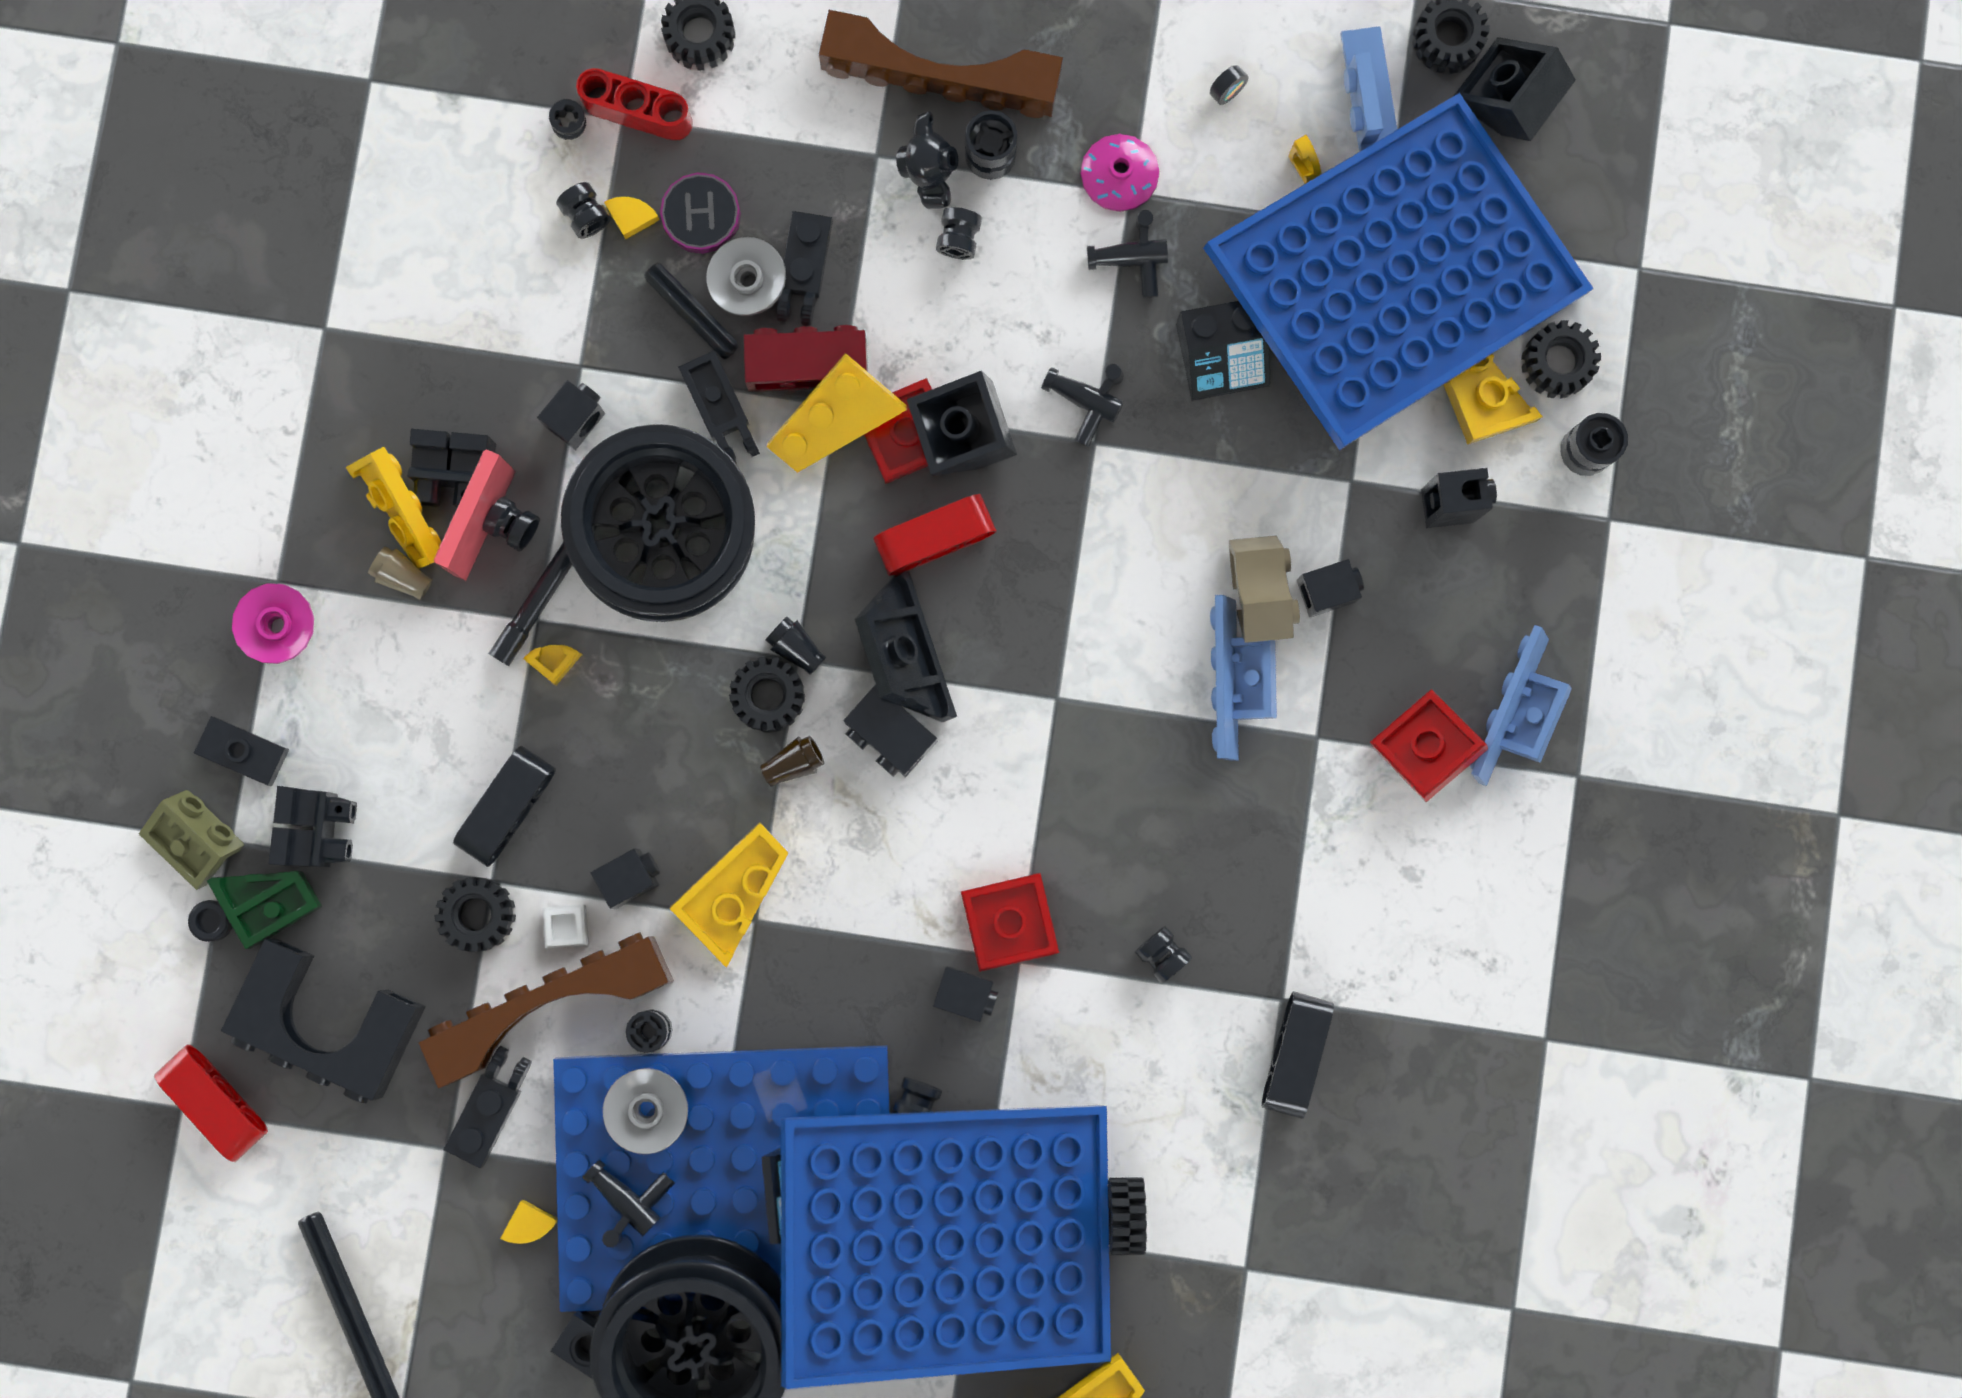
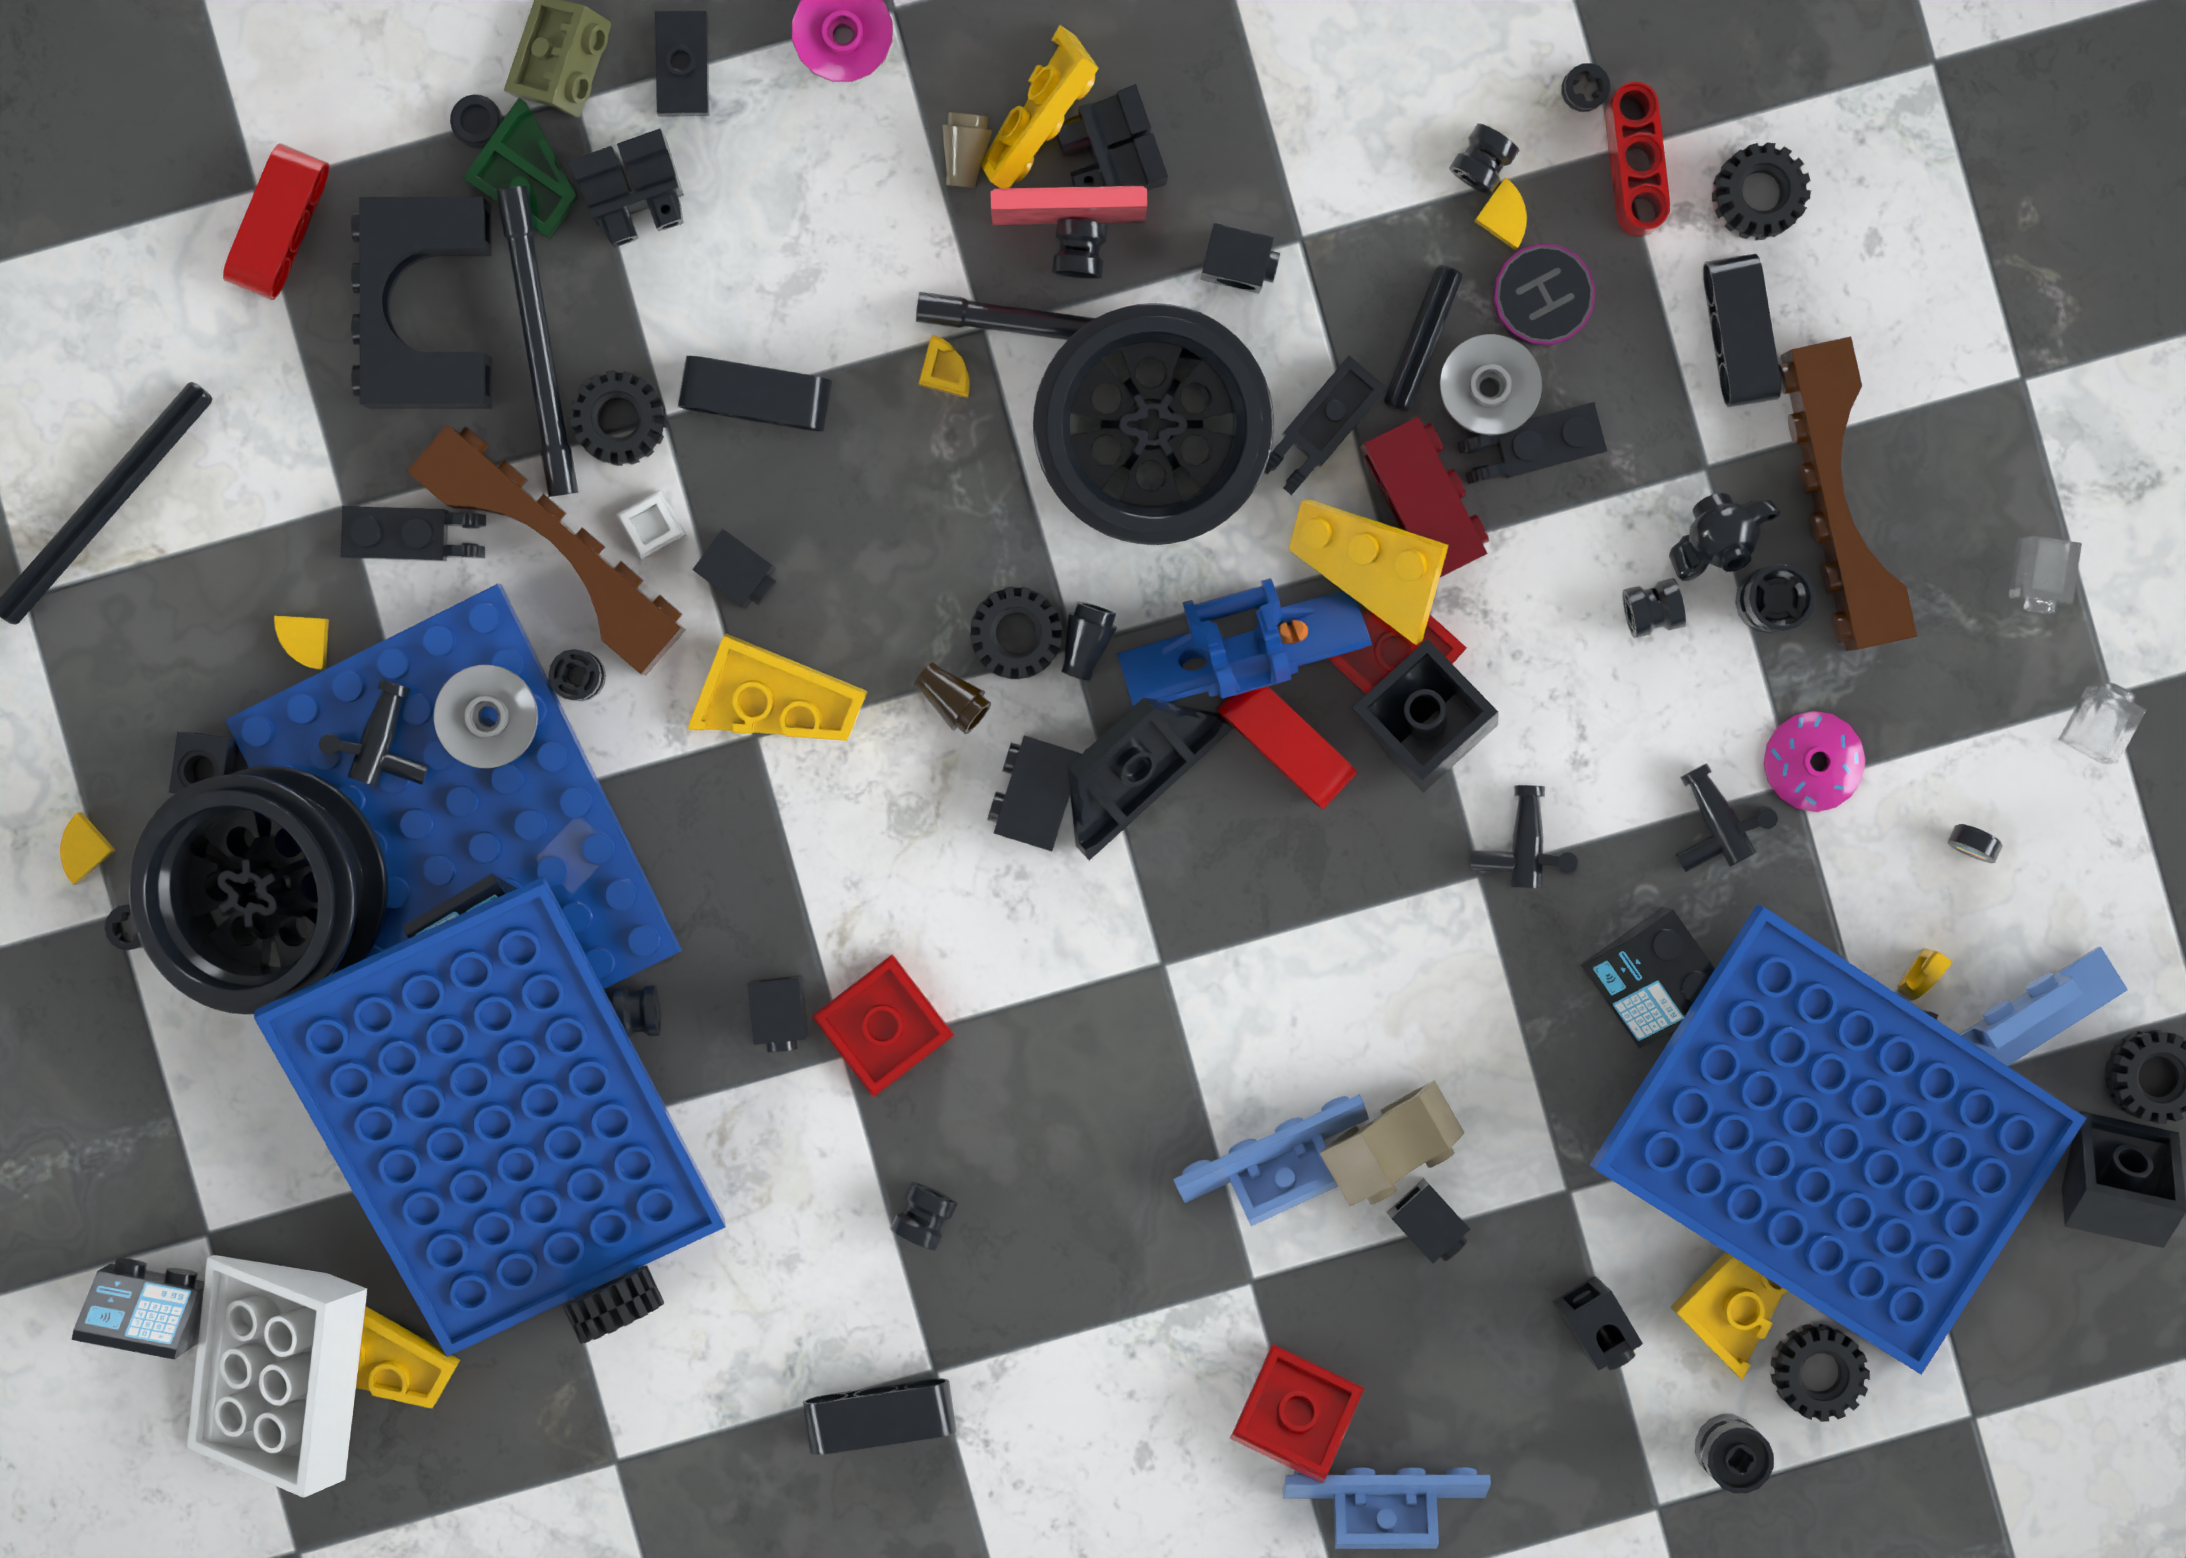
camera: 70 degrees right, 5 degrees up
none -> black piece [497,186,578,497]
none -> blue piece [1117,578,1372,707]
none -> black beam [1703,254,1781,407]

